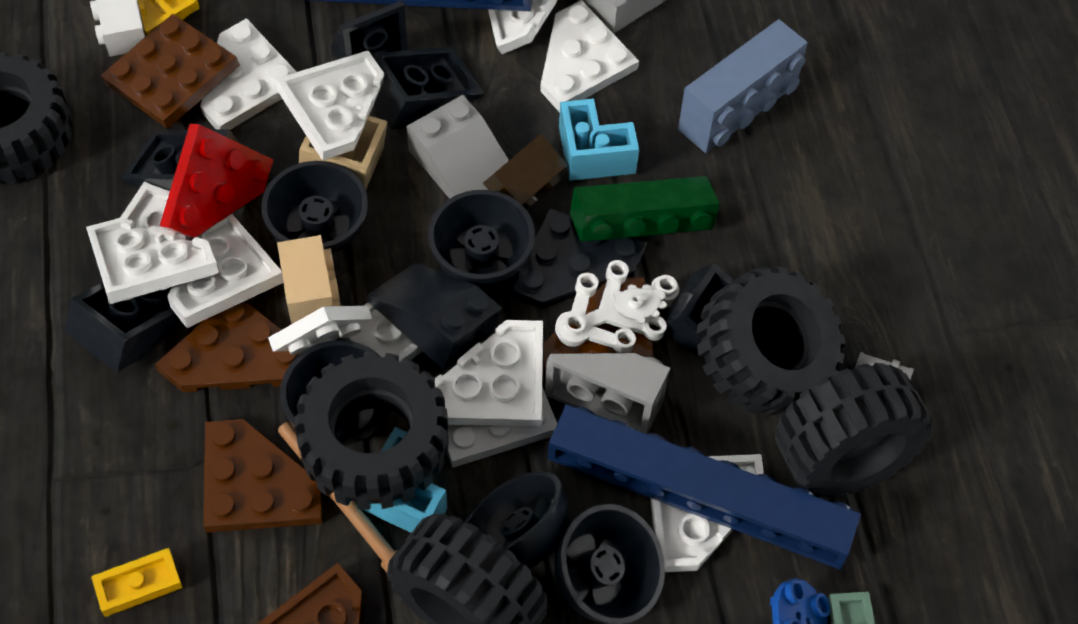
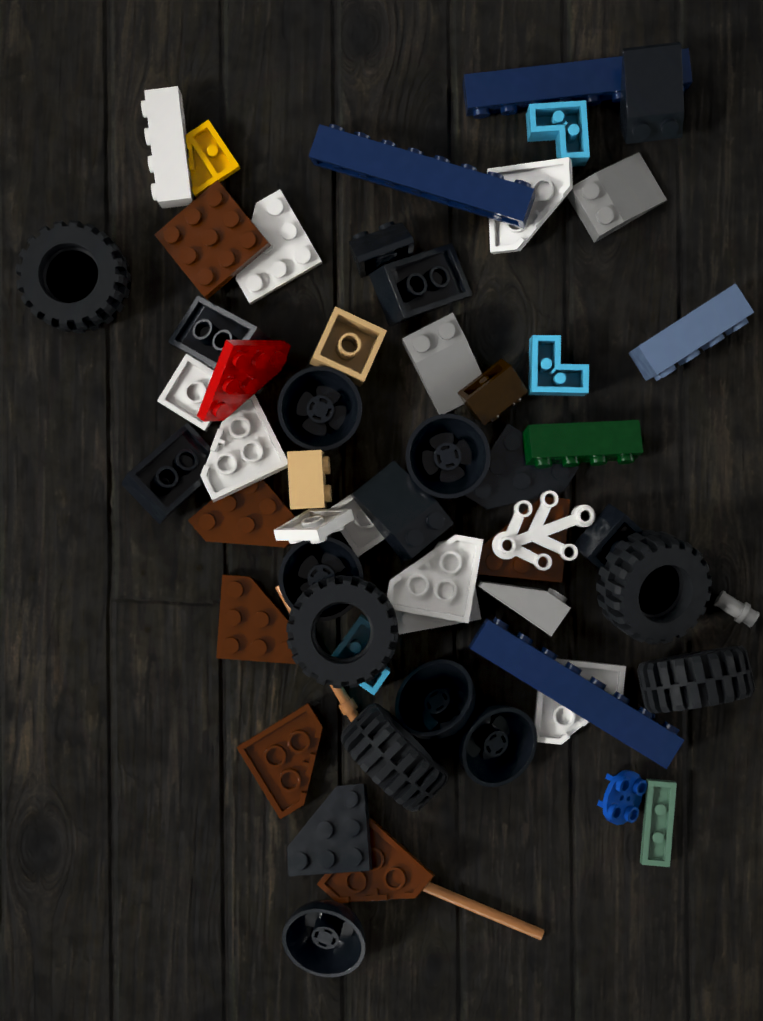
camera: 10 degrees right, 30 degrees up
white plate [86,217,219,304] -> none
yellow plate [91,548,183,617] -> none
white plate [276,51,384,161] -> none
white plate [541,0,639,113] -> none
white piece [613,284,667,324] -> none

